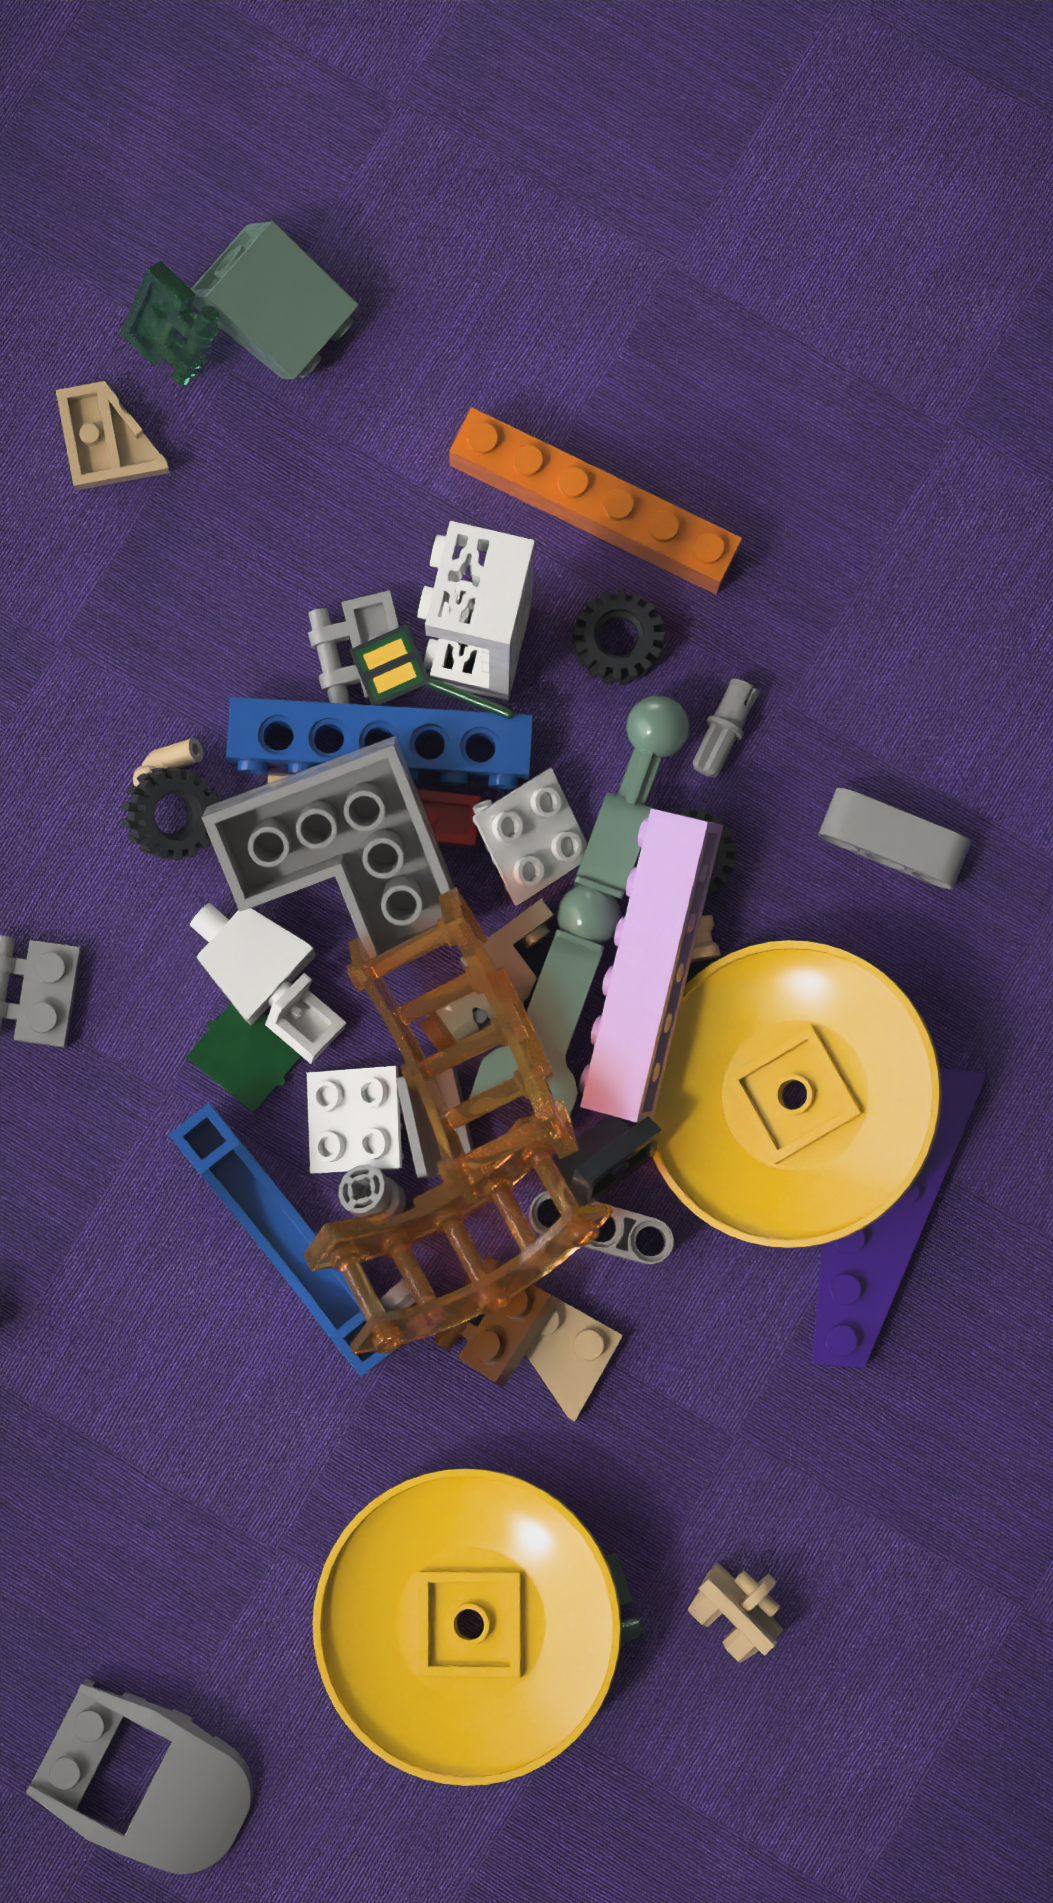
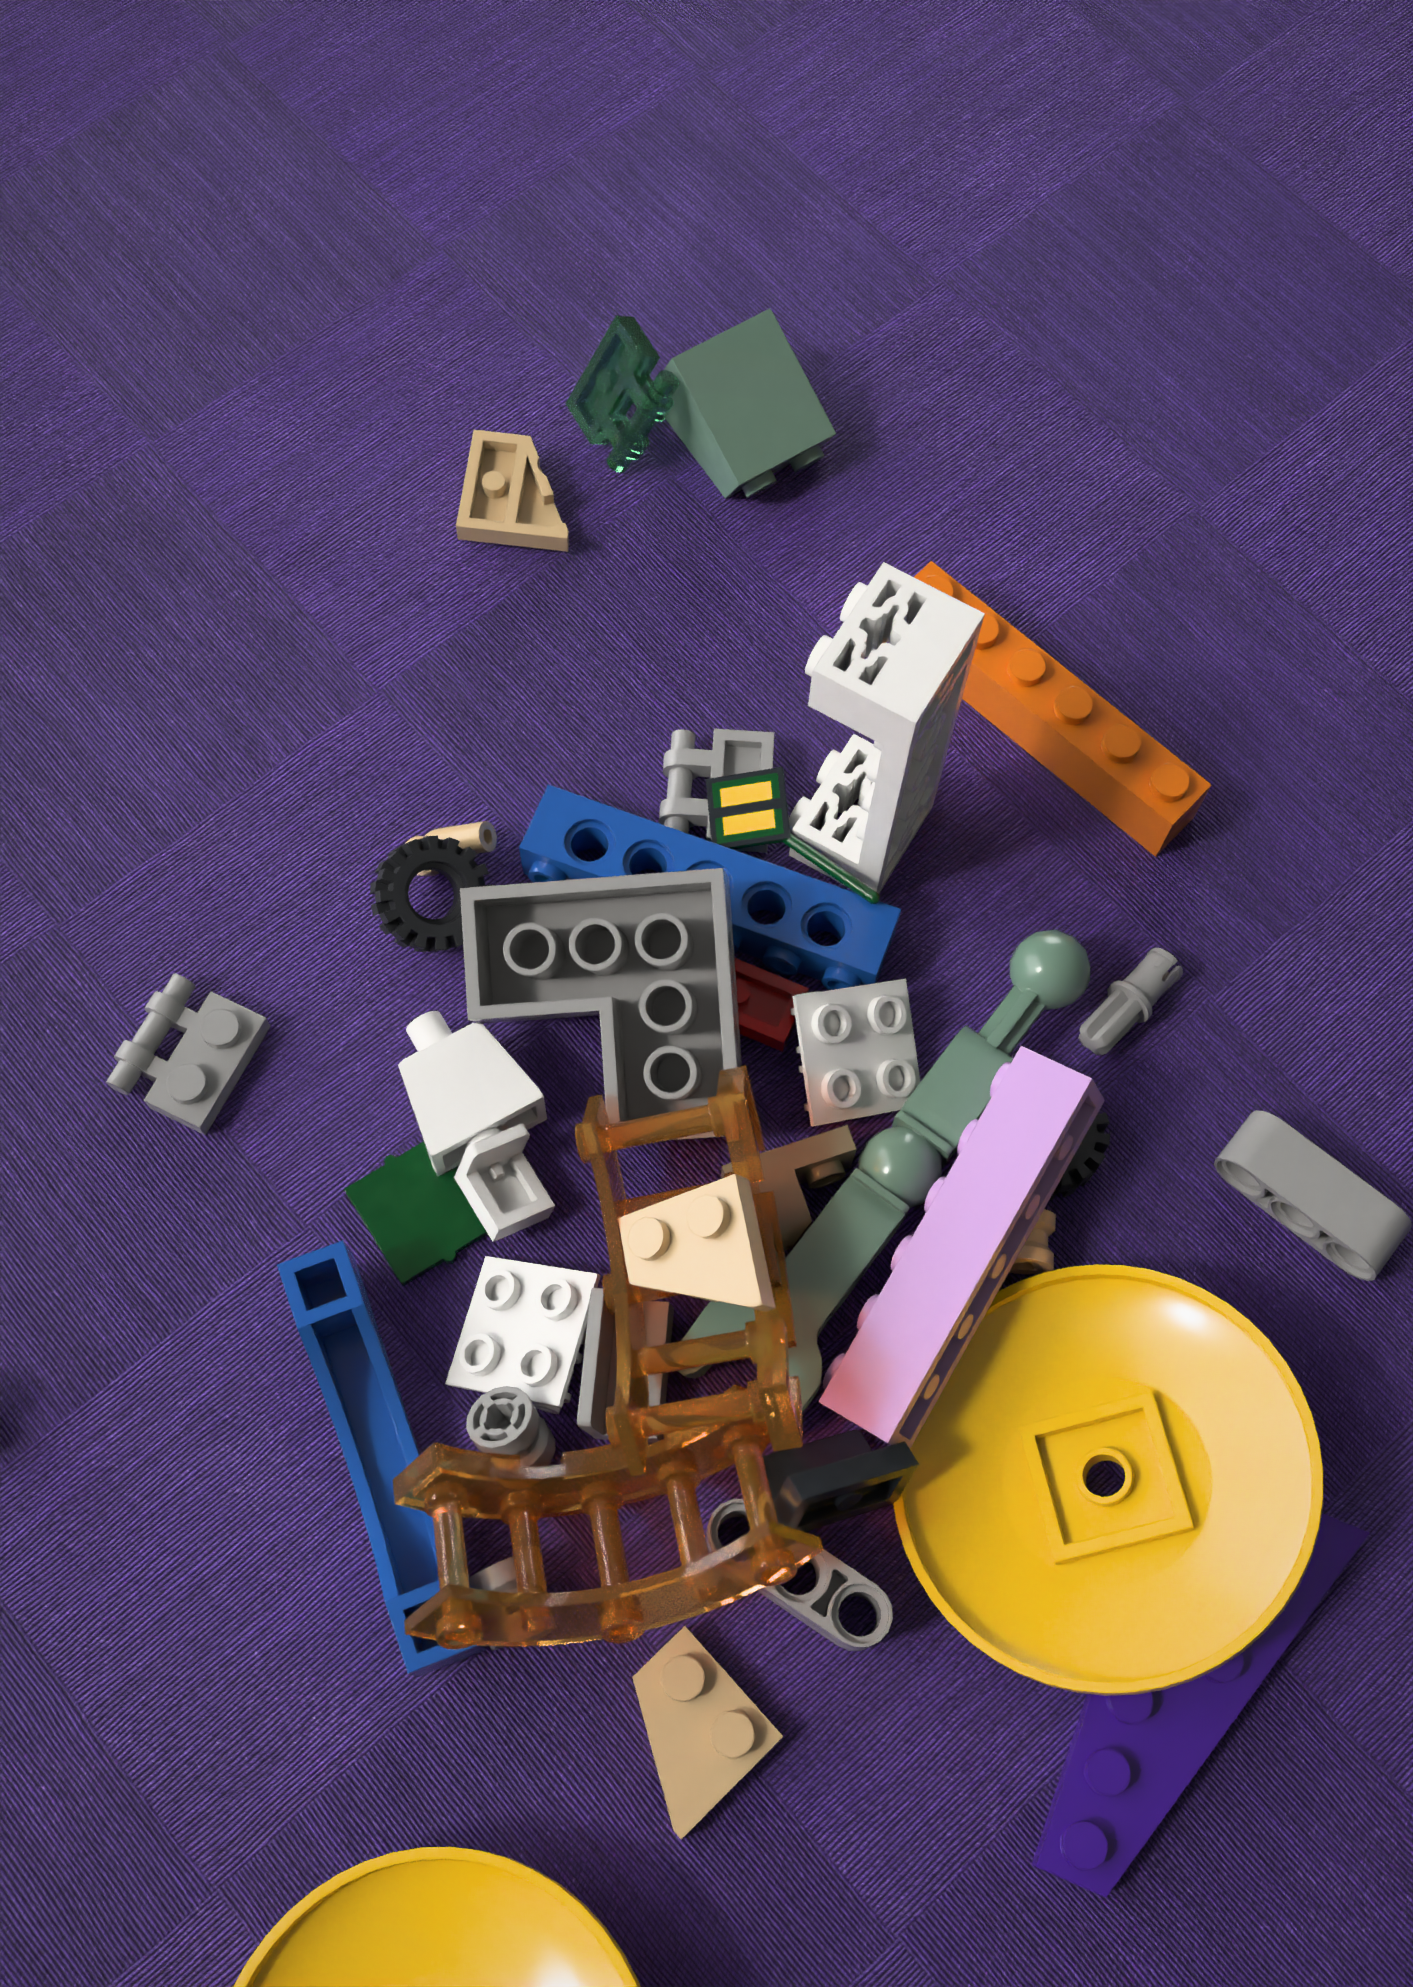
camera: 20 degrees right, 15 degrees down
reddish brown plate [433,1256,559,1388] -> none
black tyre [573,589,664,685] -> none
none -> wing [618,1174,776,1312]

